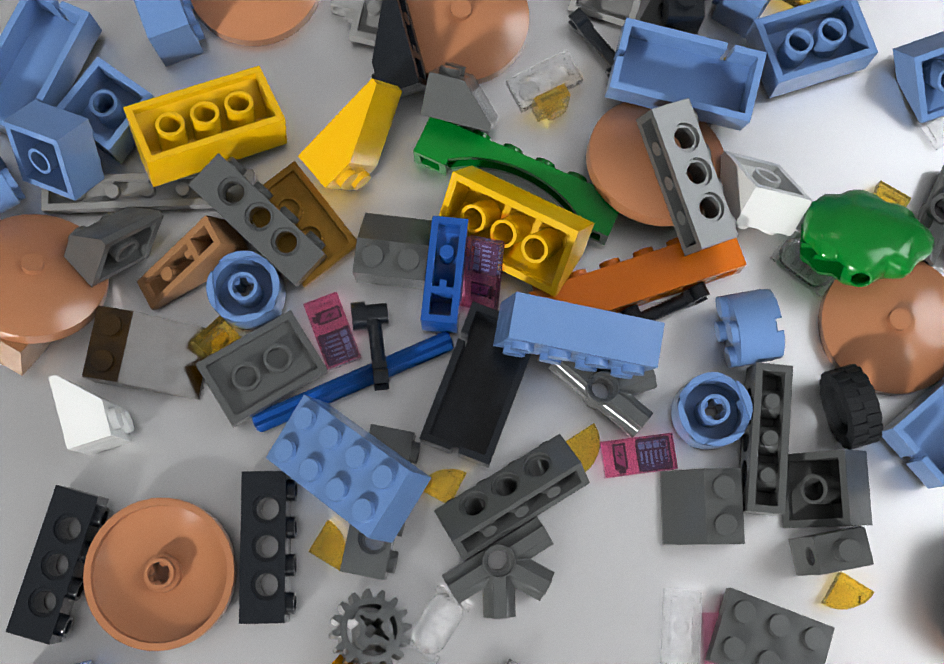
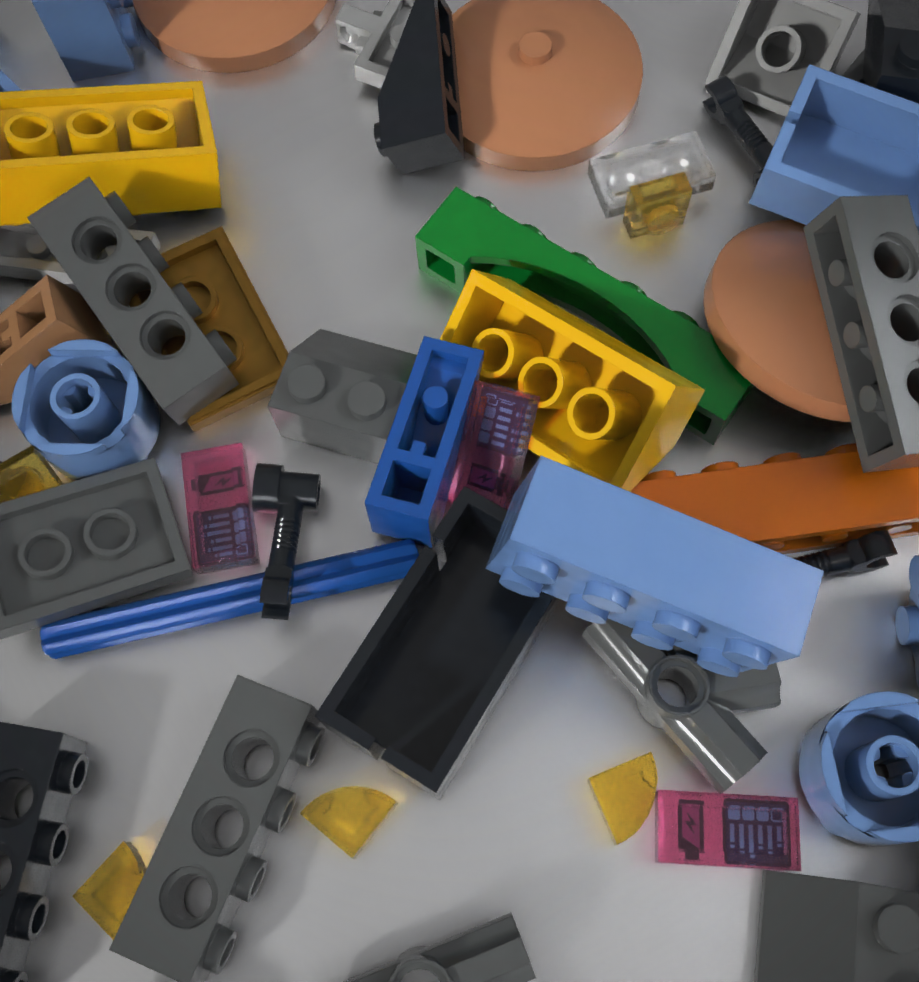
camera: 15 degrees right, 10 degrees down
medium blue brick [266,395,431,543] -> none
yellow slope [298,78,402,190] -> none
dark grey slope [420,62,499,132] -> none
dark grey brick [434,434,590,561] -> none

